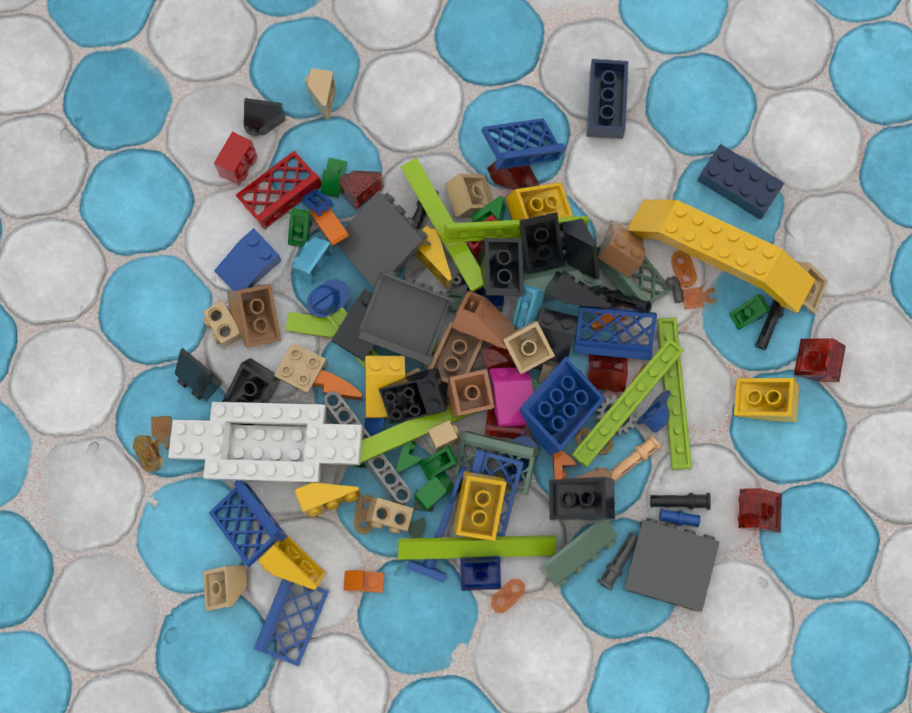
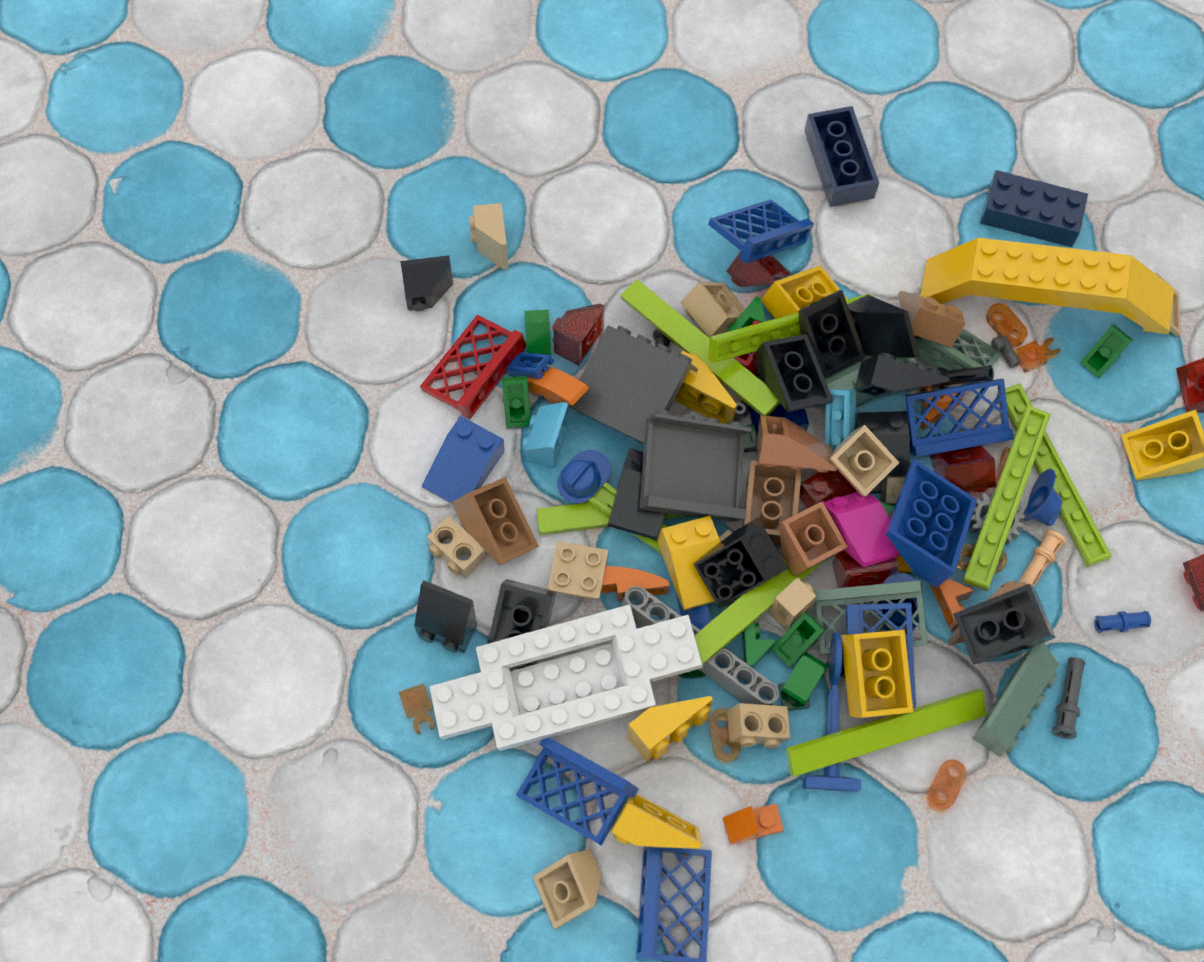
camera: 20 degrees left, 10 degrees down
clear orange plate [133,435,162,472] -> none
red brick [214,131,257,185] -> none
dark green tile [408,517,426,538] -> none
clear blue slope [460,556,501,591] -> none
dark grey panel [623,518,720,612] -> none
black pin [650,492,711,510] -> none
black pin [755,299,784,350] -> none

